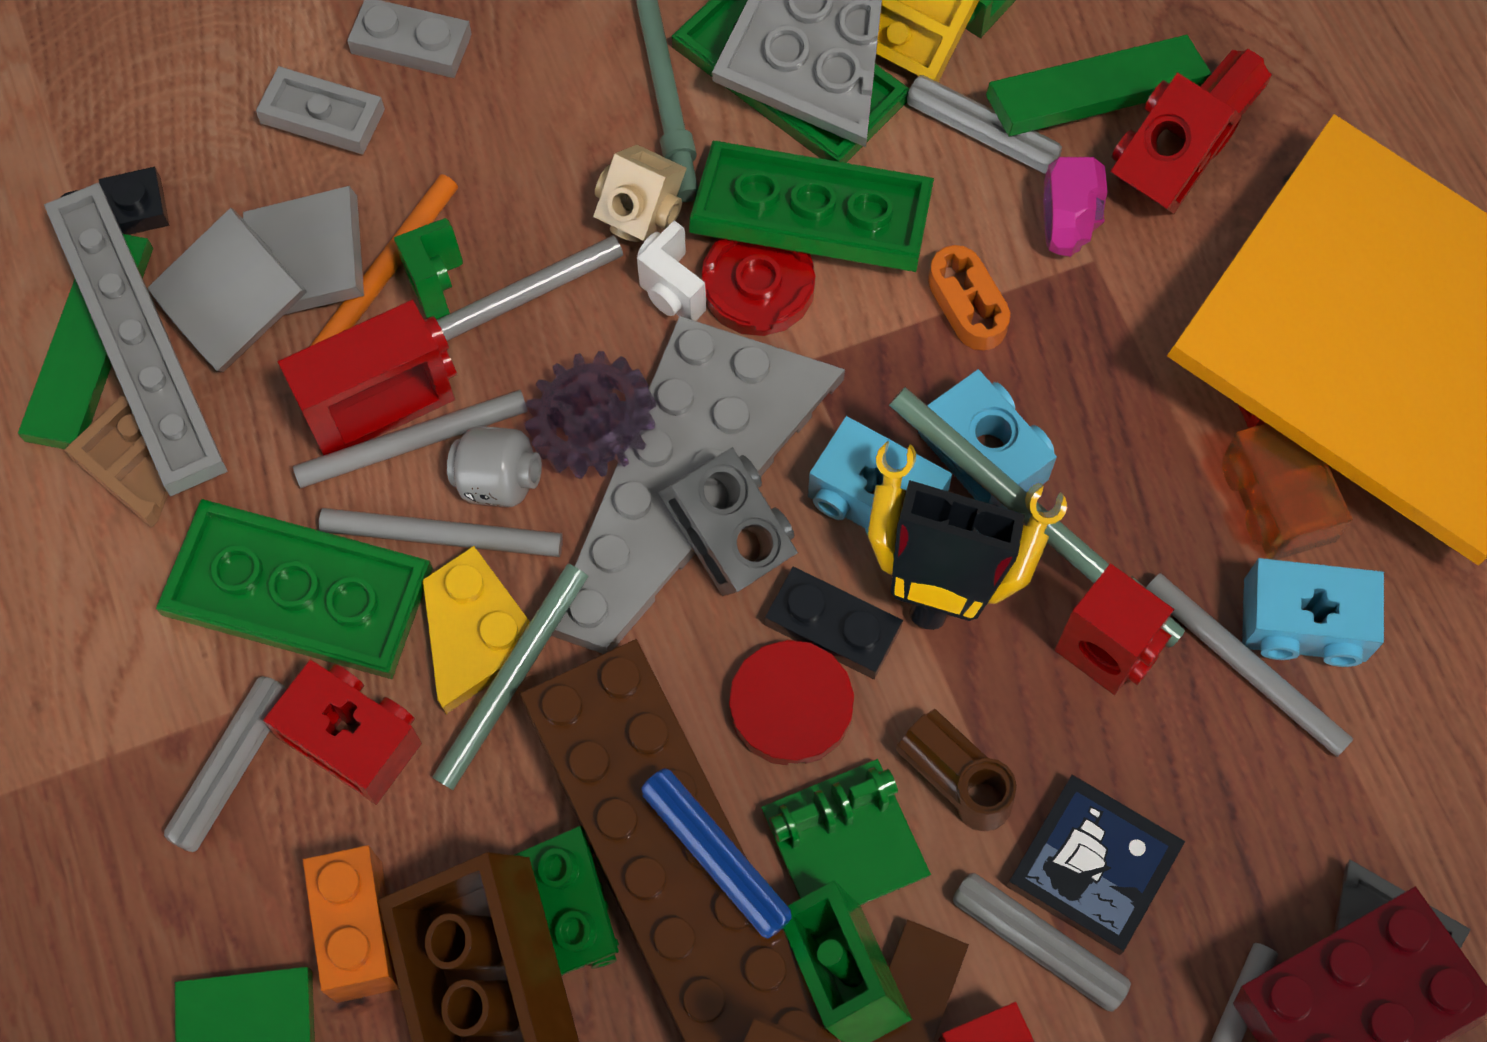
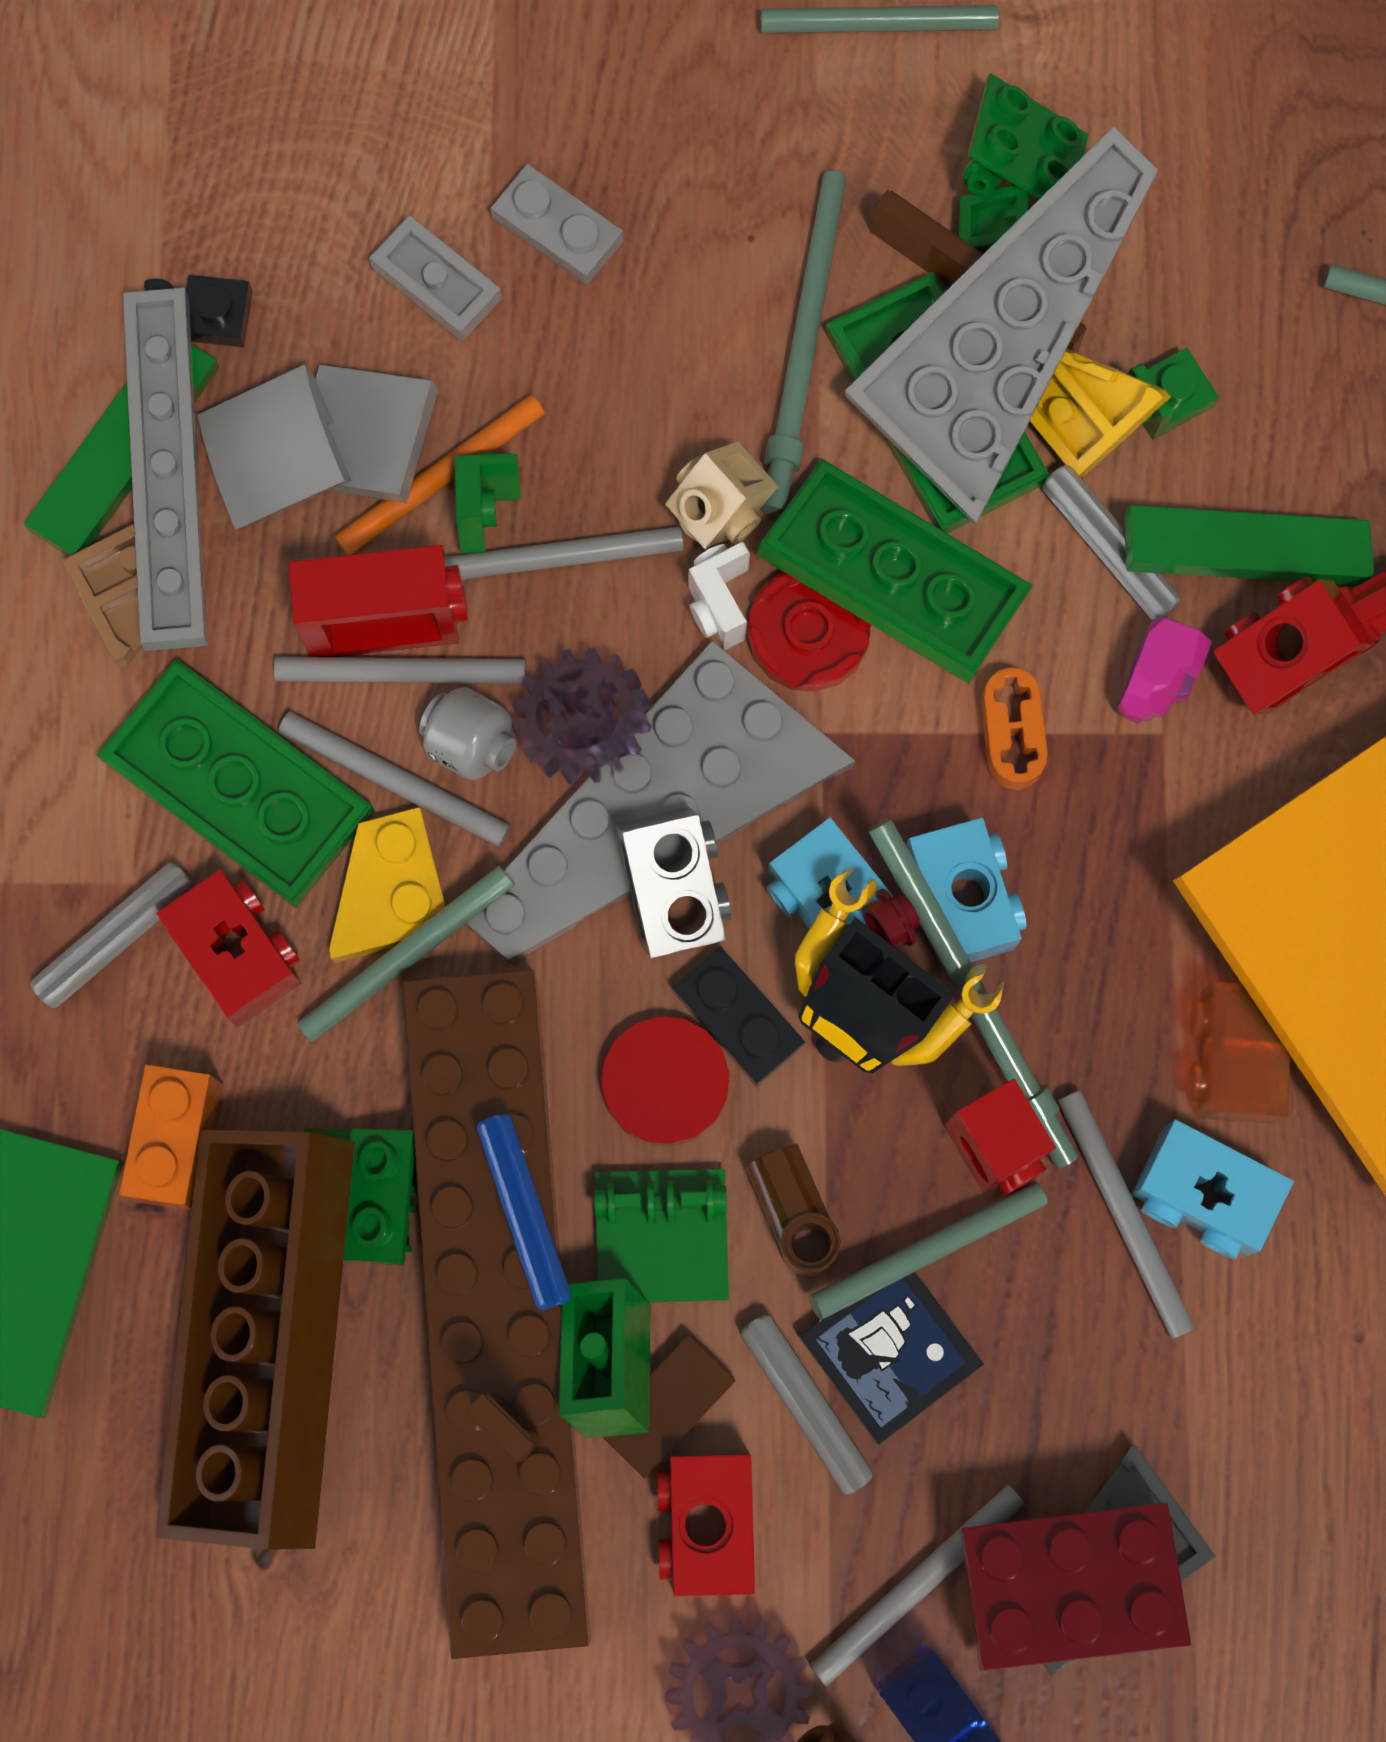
camera: 20 degrees right, 10 degrees up
none -> sand green bar [809,1181,1047,1320]
none -> dark red plate [862,889,920,948]

